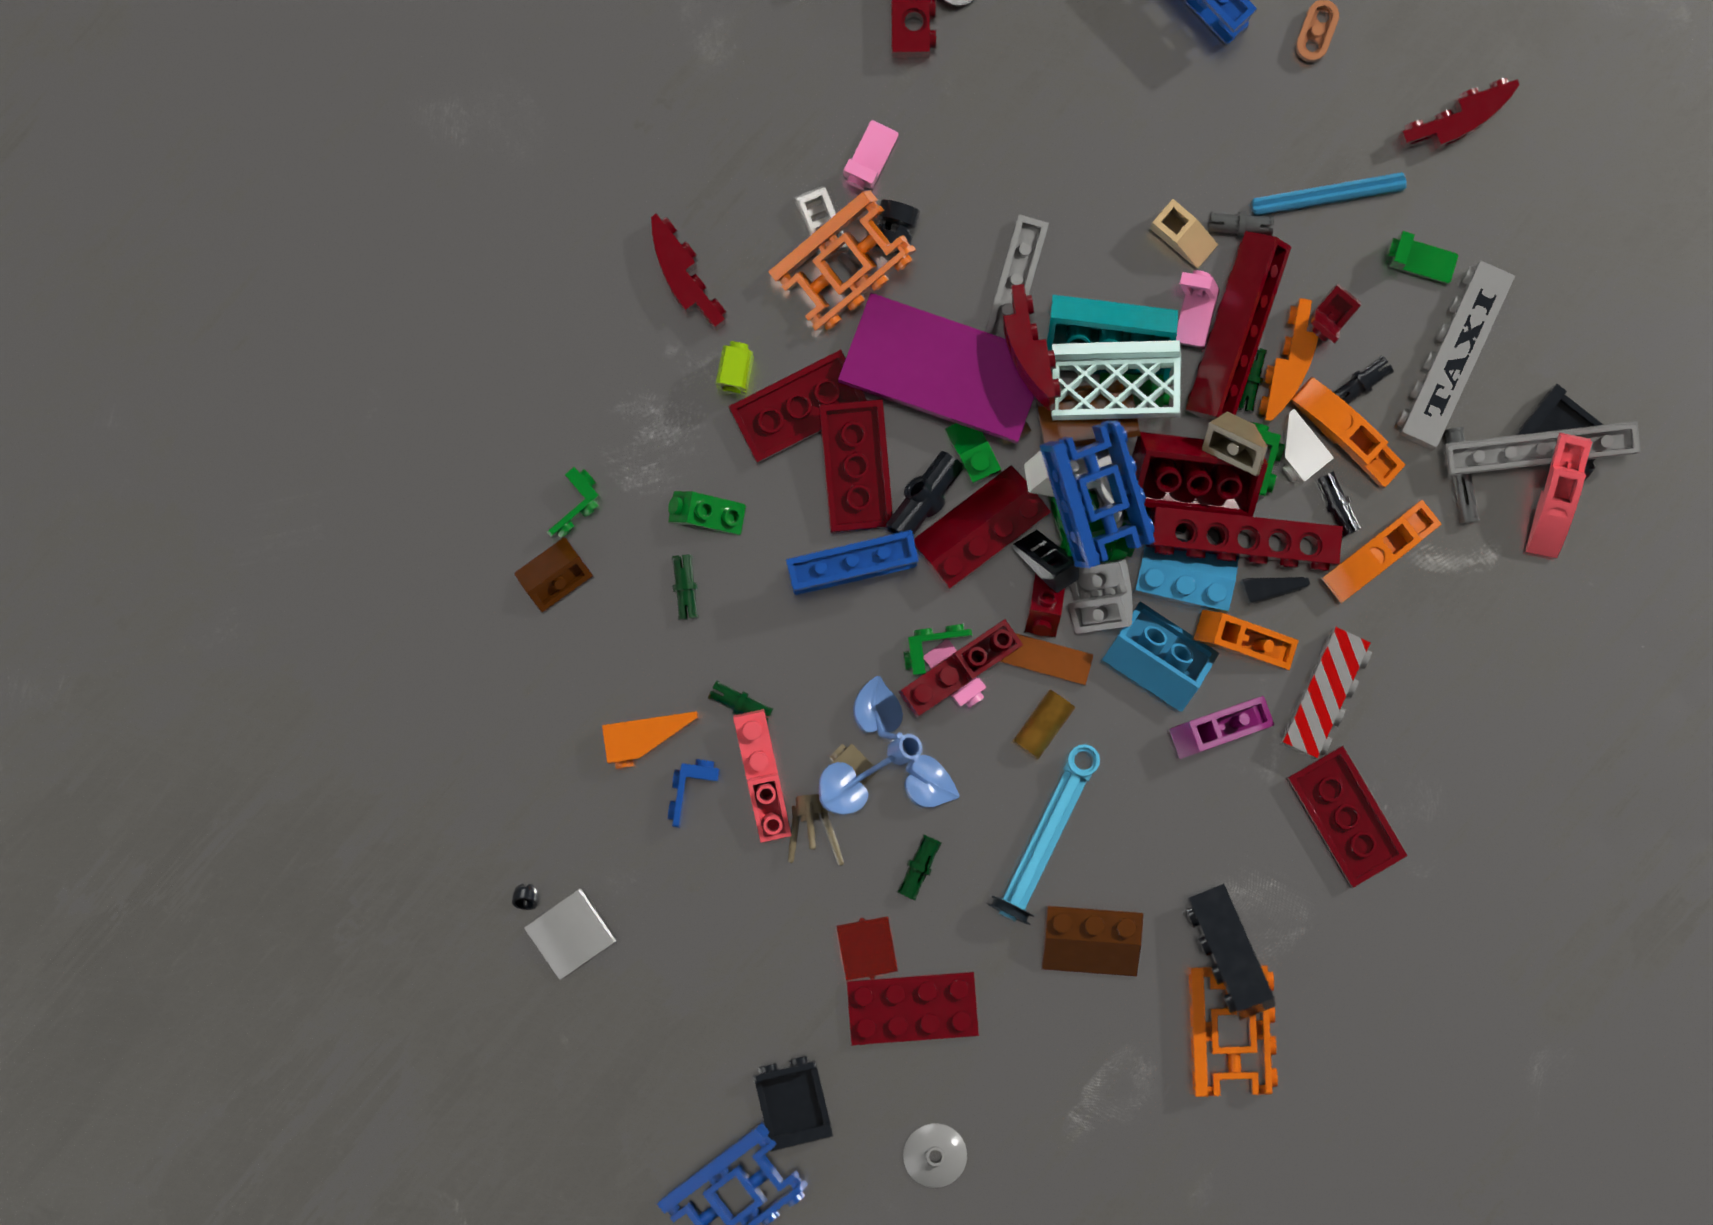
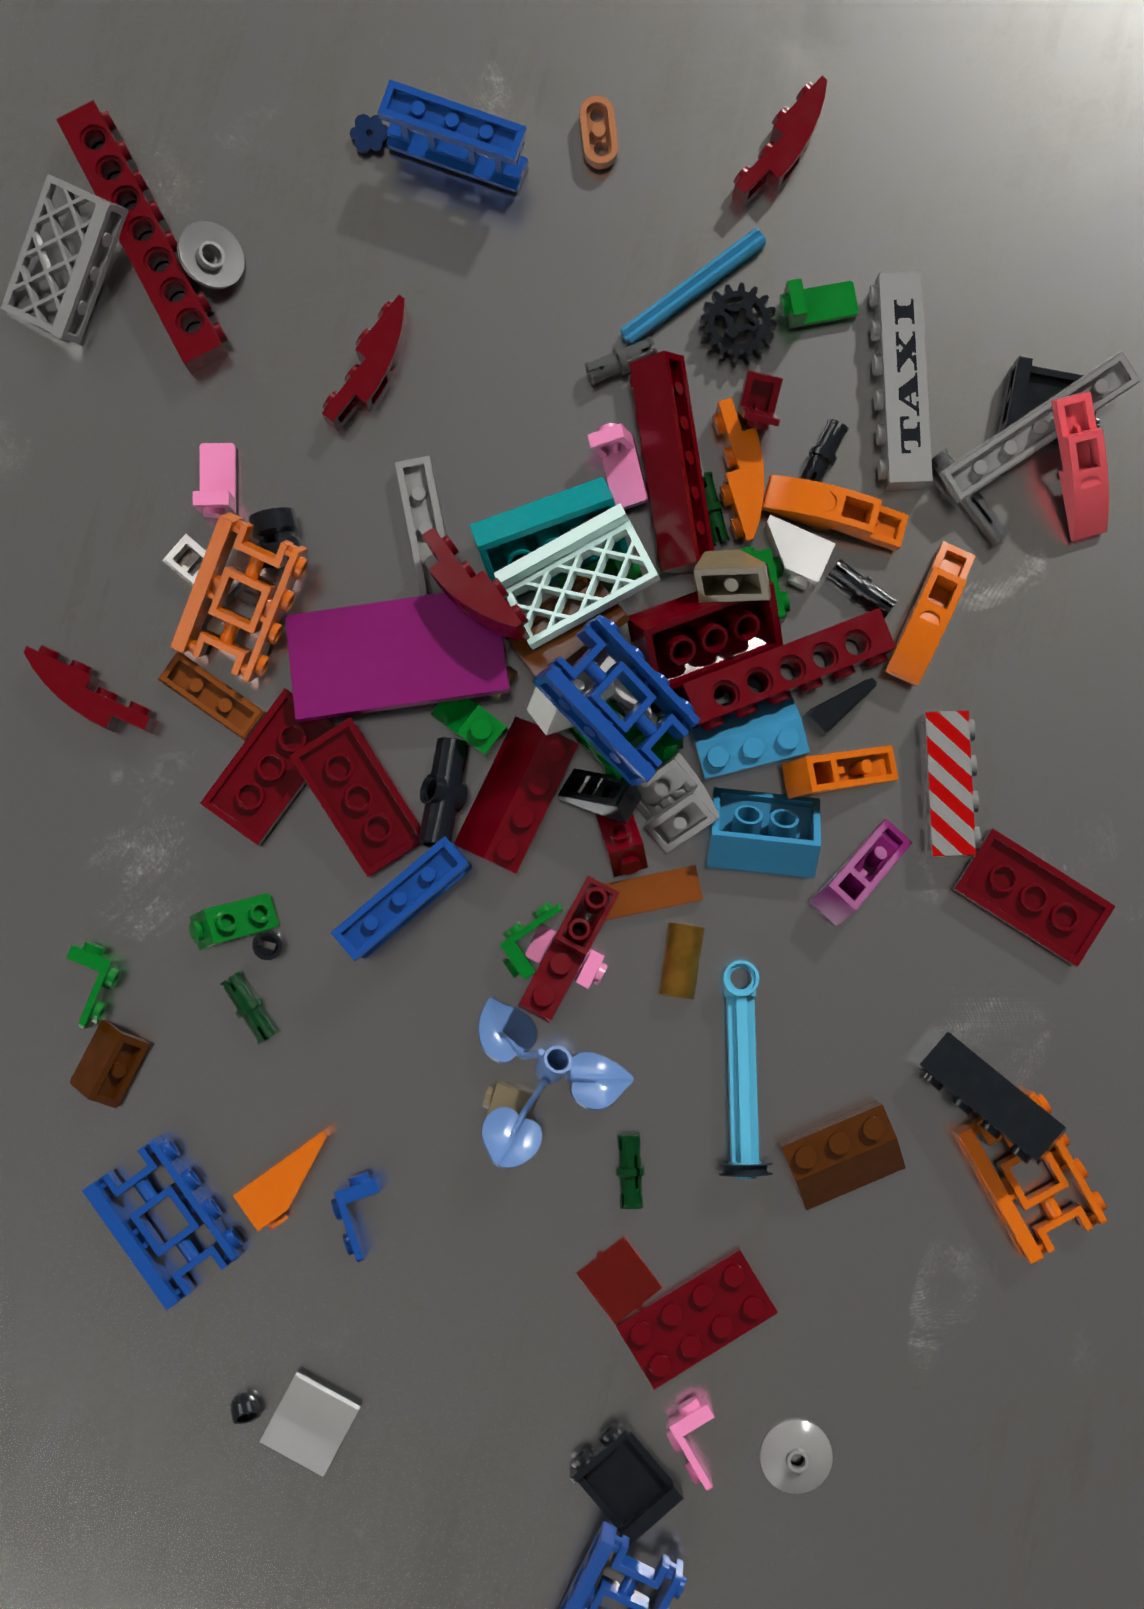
camera: 20 degrees left, 0 degrees up
dark green pin [708,680,773,721] -> none
lime brick [715,341,754,395] -> none
coral slope [733,709,792,843] -> none
dark tan plant [788,794,844,866] -> none
tan slope [1150,199,1218,269] -> none
none -> blue fence [82,1135,244,1311]
none -> dark orange tile [157,651,266,741]
none -> black hinge [252,931,282,960]
none -> dark red slope [322,295,408,430]
none -> bright pink bracket [666,1396,715,1491]
none -> black gear [700,283,777,363]

